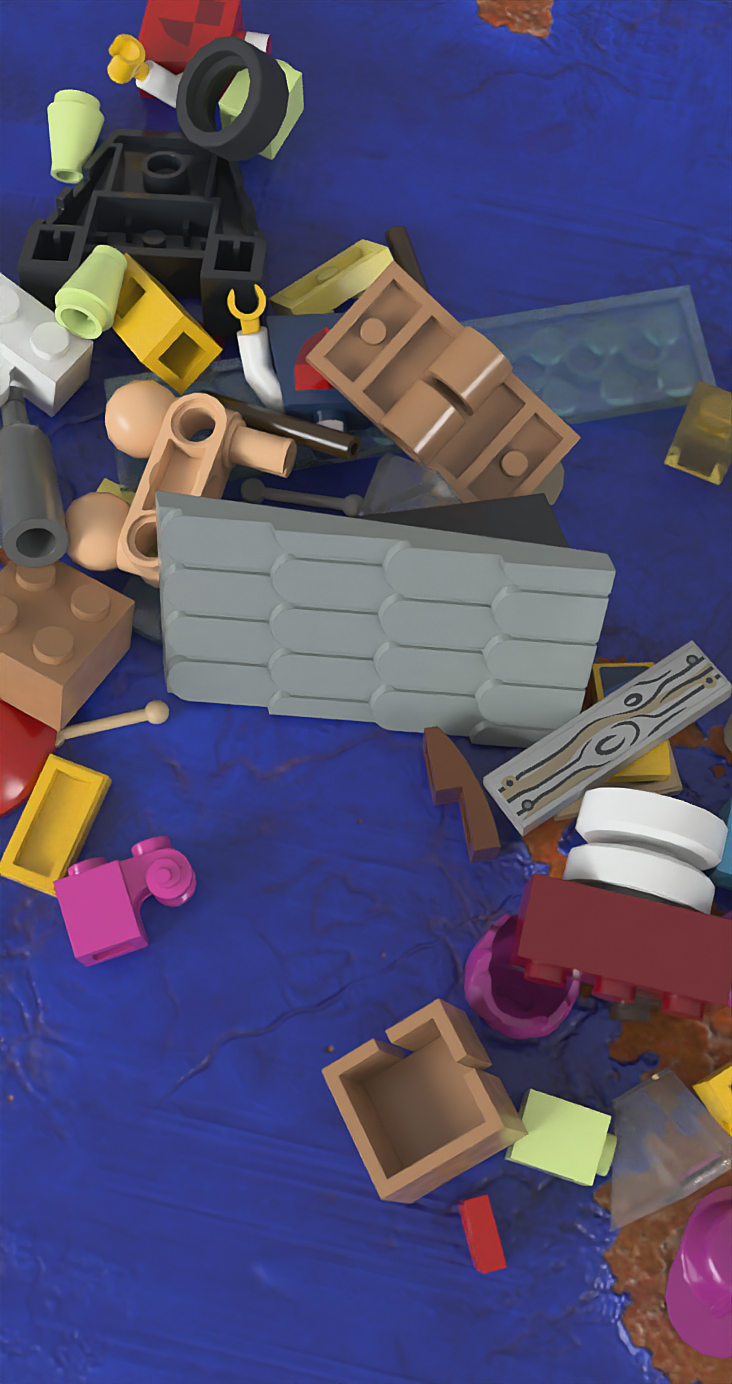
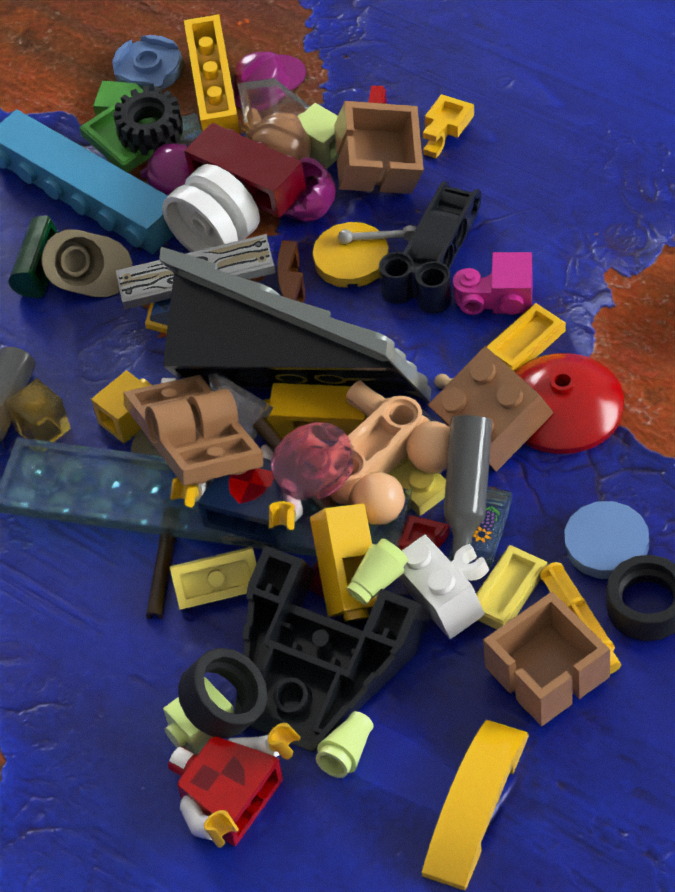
camera: 150 degrees left, 20 degrees down
none -> yellow brick [91,370,152,444]
none -> medium nougat hat [242,107,311,160]
none -> clear pink tile [271,422,355,500]
none -> yellow tile [312,222,389,288]
none -> light grey hinge [338,225,417,245]
none -> black piece [379,181,481,314]
none -> red tile [397,515,450,551]
none -> yellow plate [423,94,474,159]

